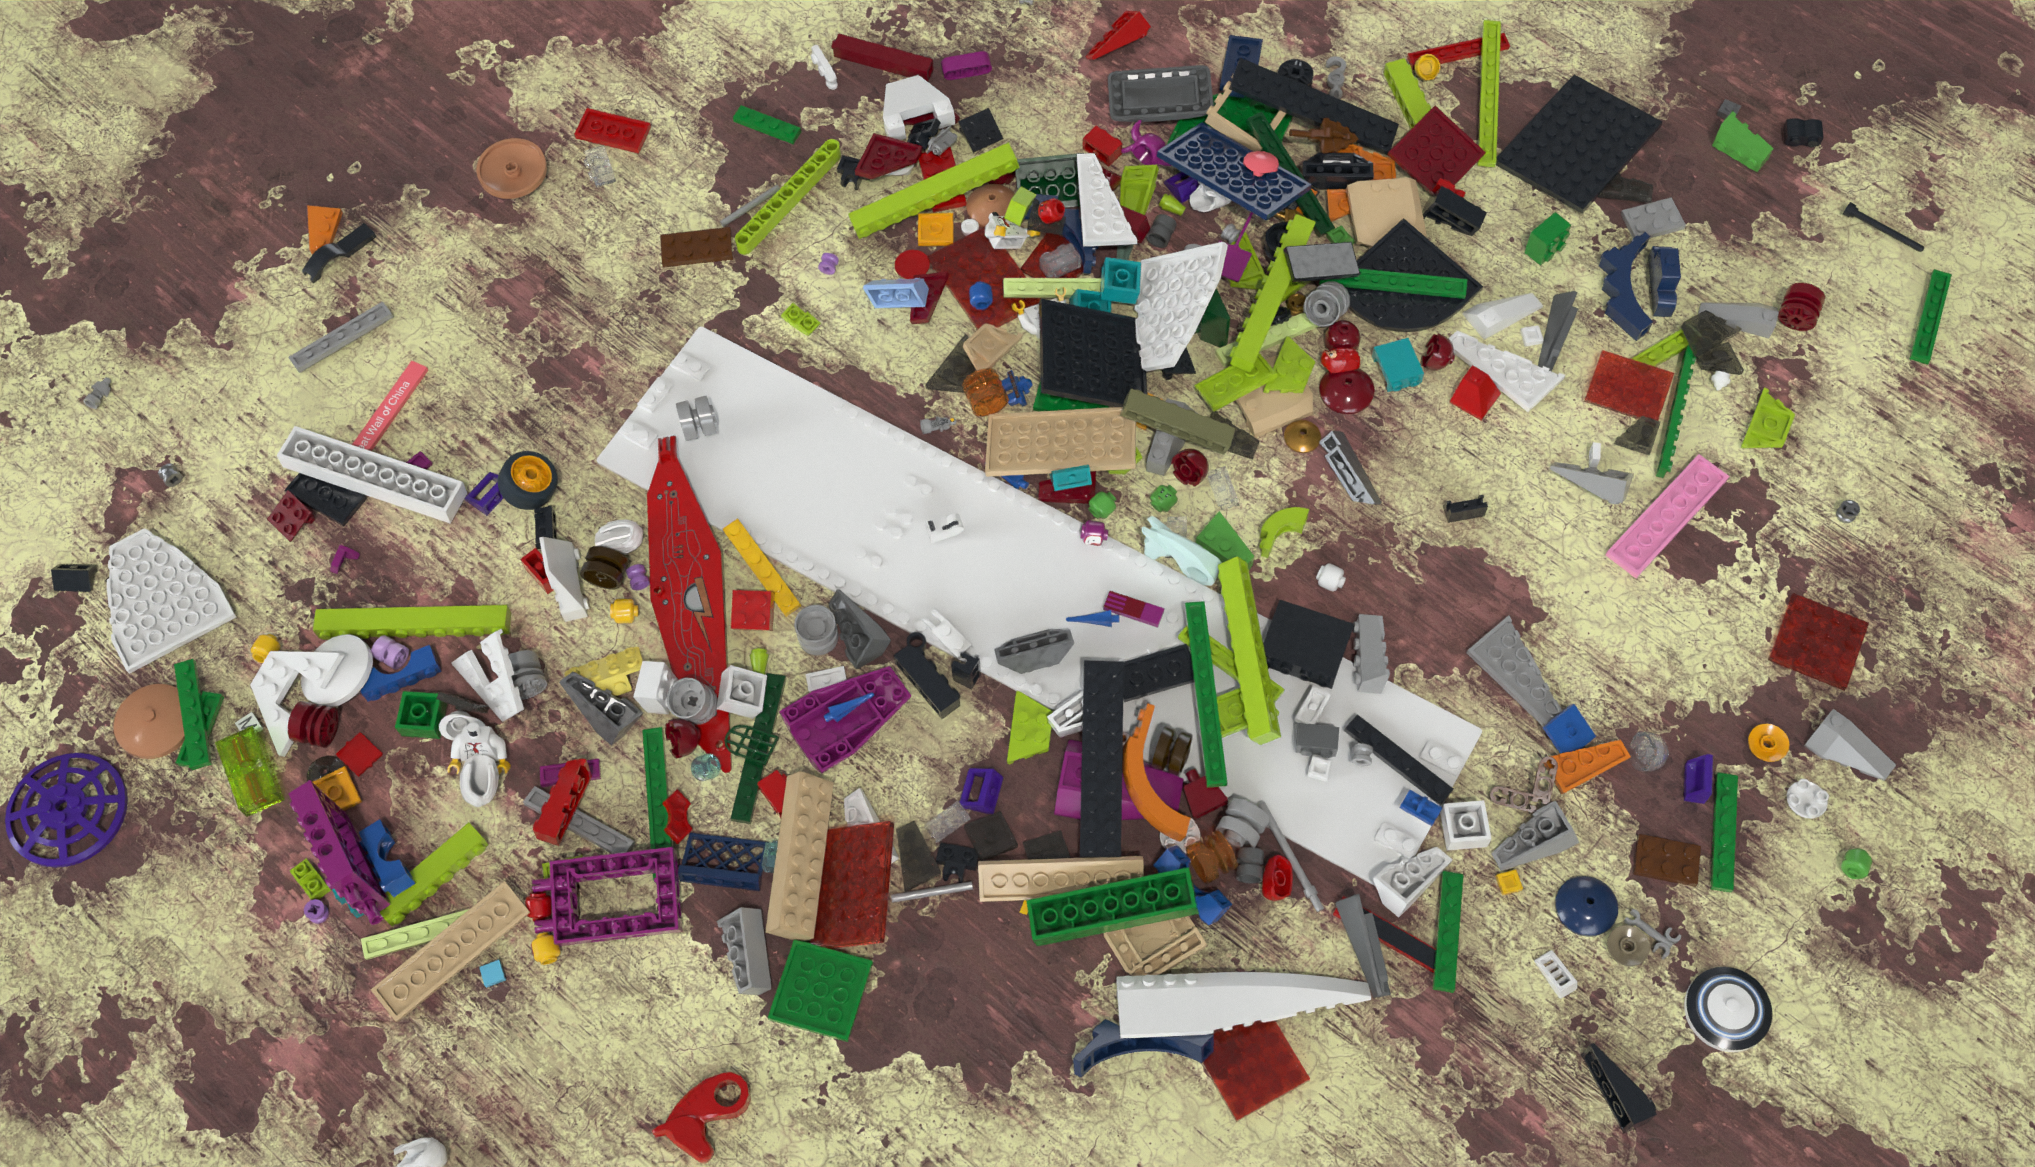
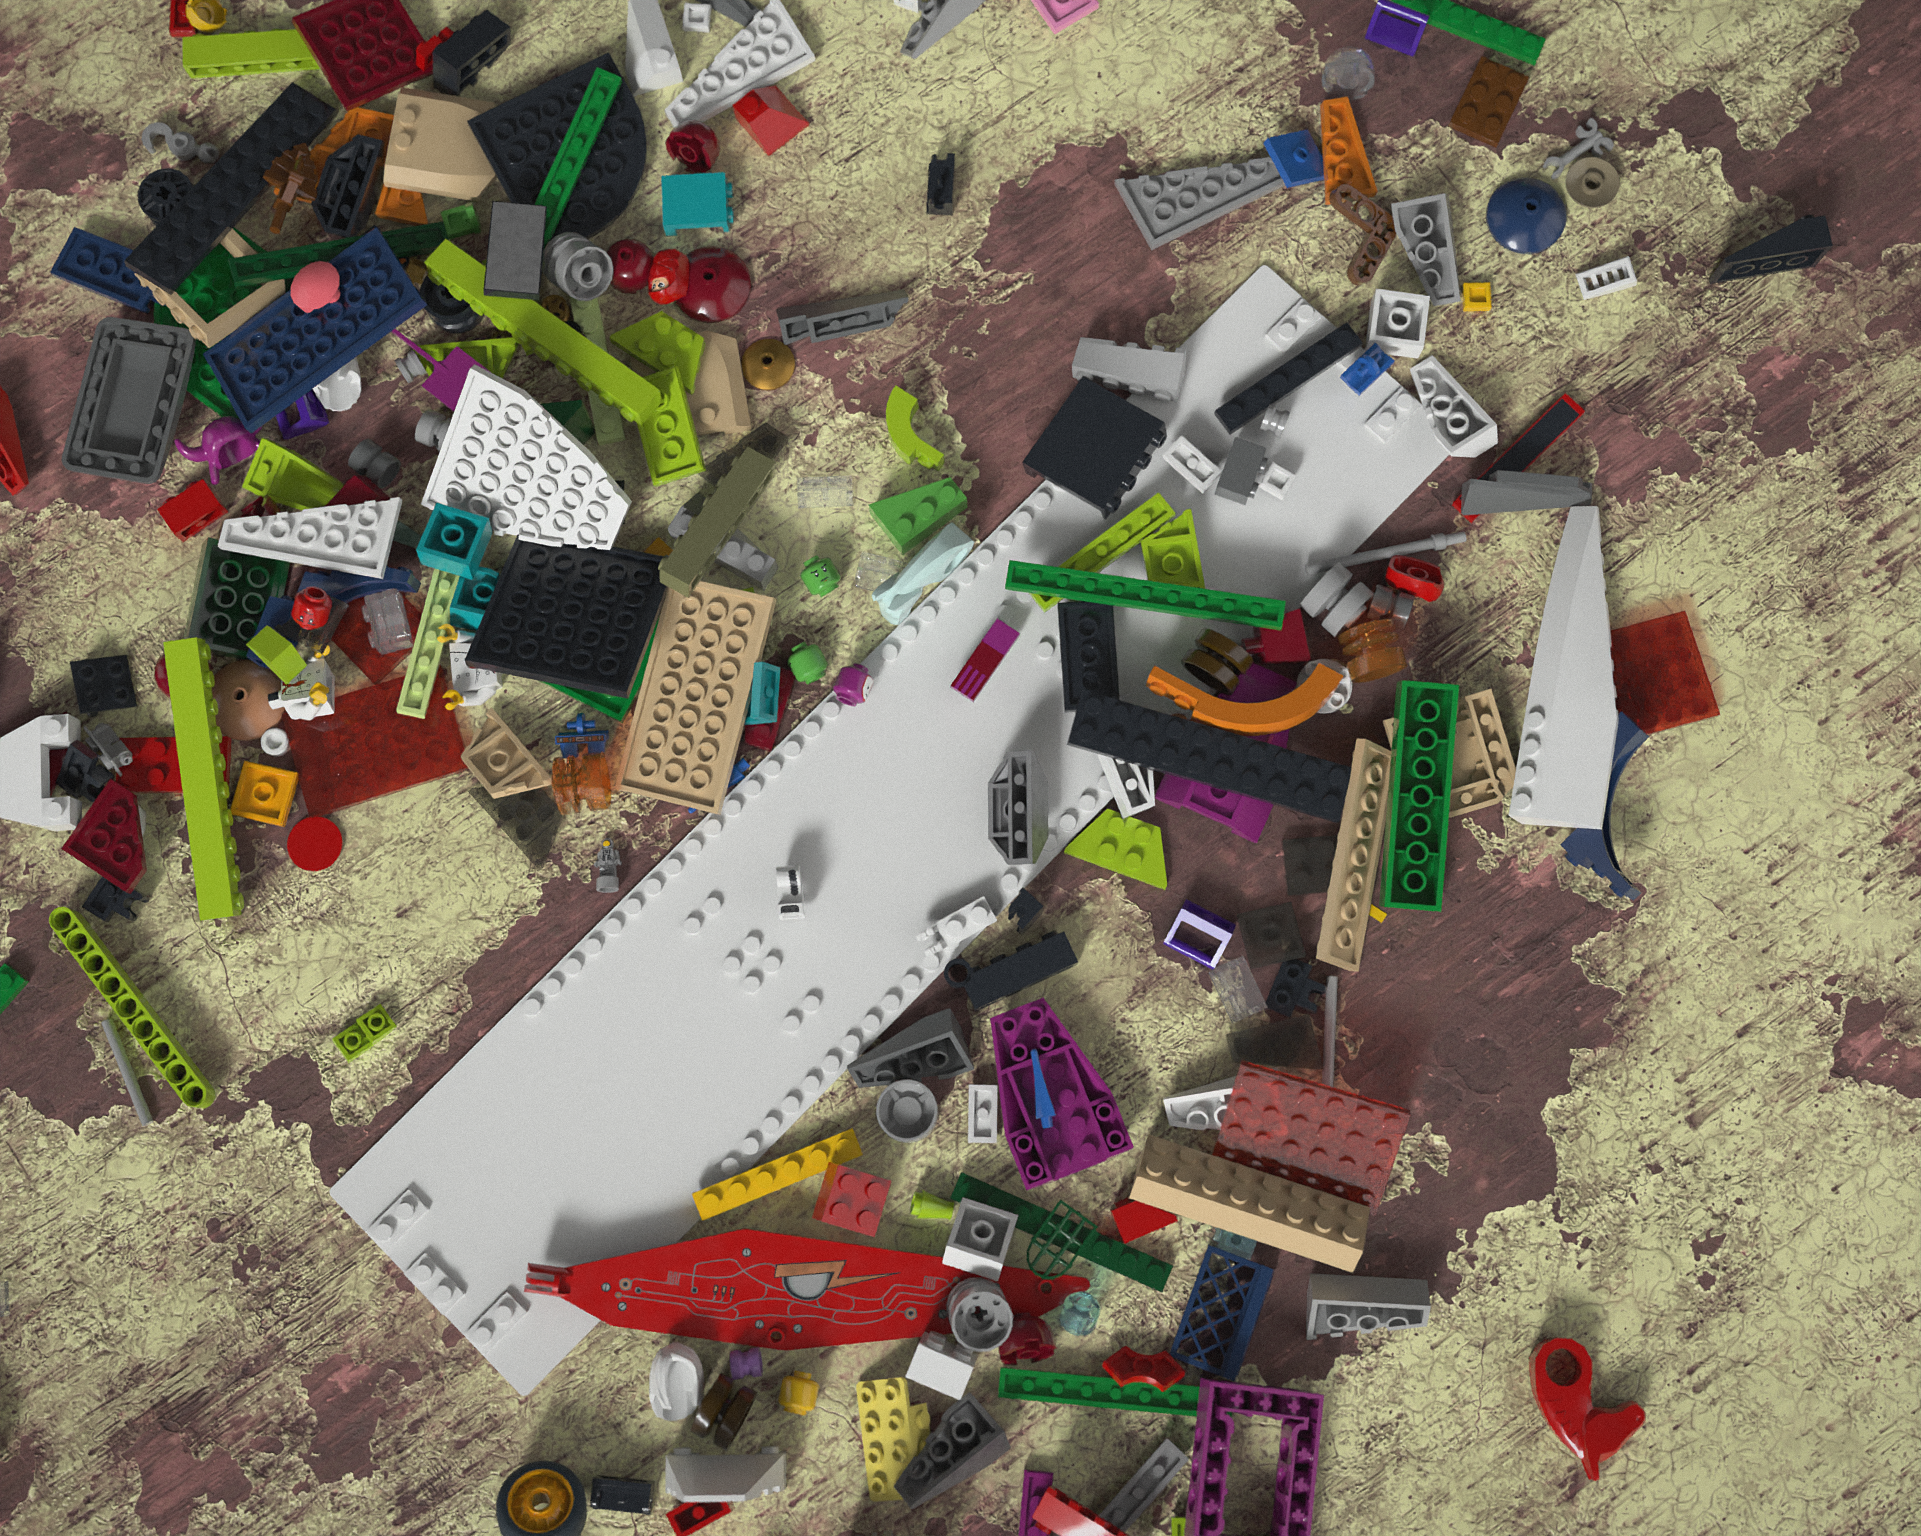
camera: 75 degrees left, 15 degrees up
reddish brown plate [660,227,733,268] -> none
light grey wheel [676,395,717,441] -> none
green plate [768,939,873,1042] -> none
medium lavender wheel [818,253,839,275] -> none
light blue slope [863,278,929,308] -> none
dark red wing [910,271,949,325] -> none
blue head [969,281,993,310] -> none
blue piece [1066,610,1120,627] -> none
blue arch [1153,845,1233,925] -> none
lime cone [1159,193,1186,216] -> none
dark red cylinder [1171,448,1209,487] -> none
lime brick [1218,556,1281,745] -> none
white head [1316,563,1346,592] -> none
green plate [1432,871,1464,993] -> none
dish [1684,967,1772,1052] -> none

